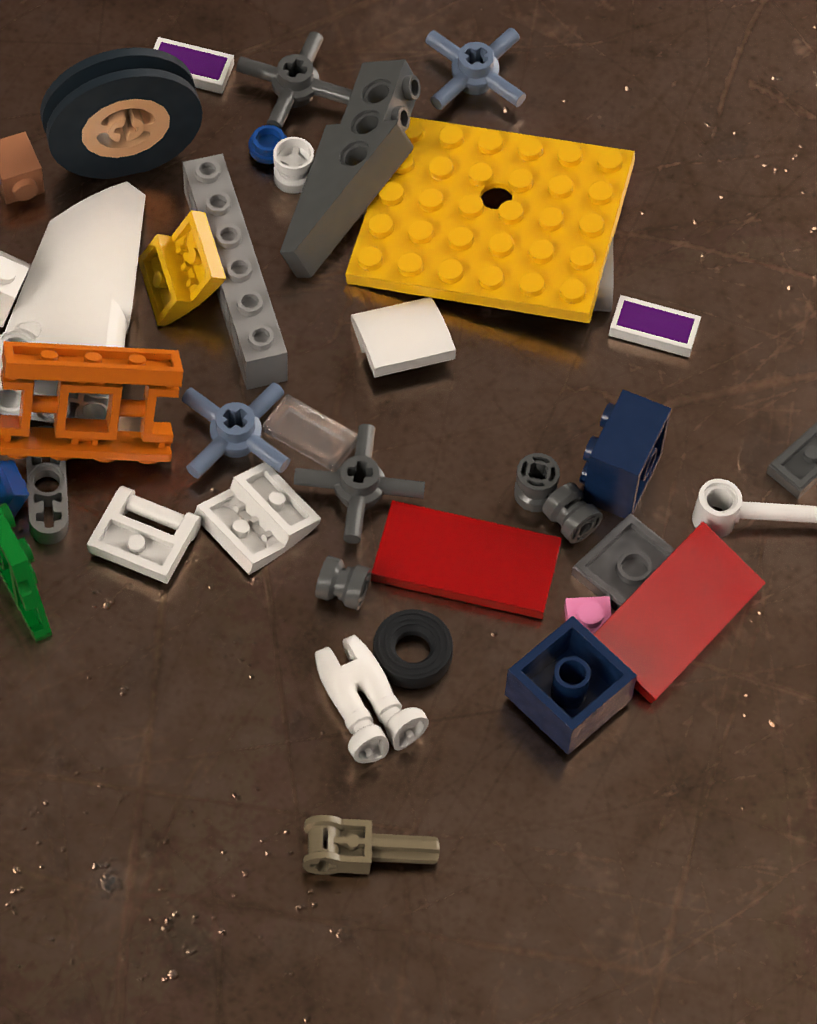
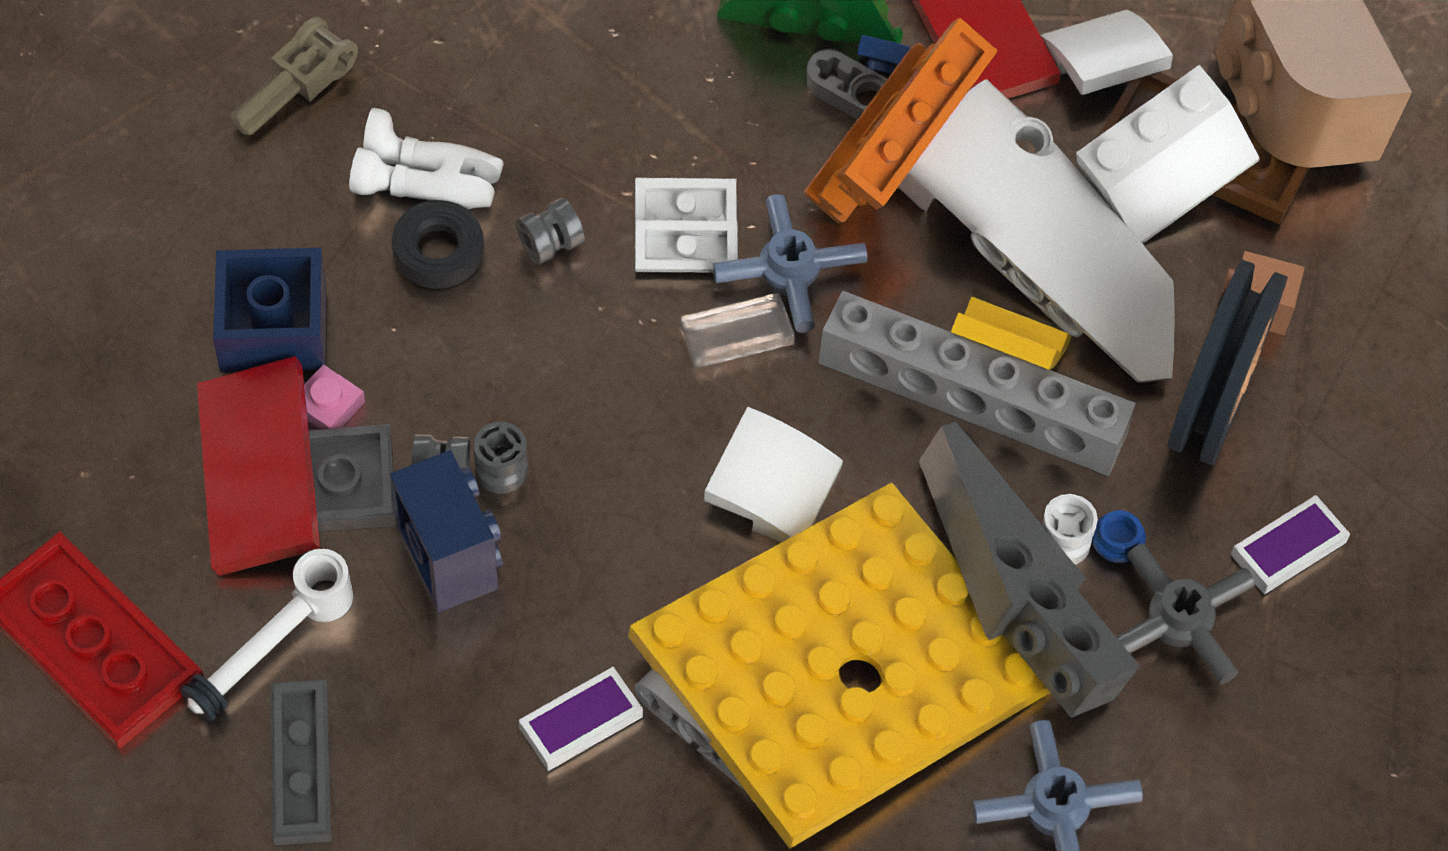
camera: 130 degrees right, 0 degrees up
white plate [87,486,202,584] -> none
dark grey bar [294,424,425,544] -> none
red tile [371,500,562,620] -> none

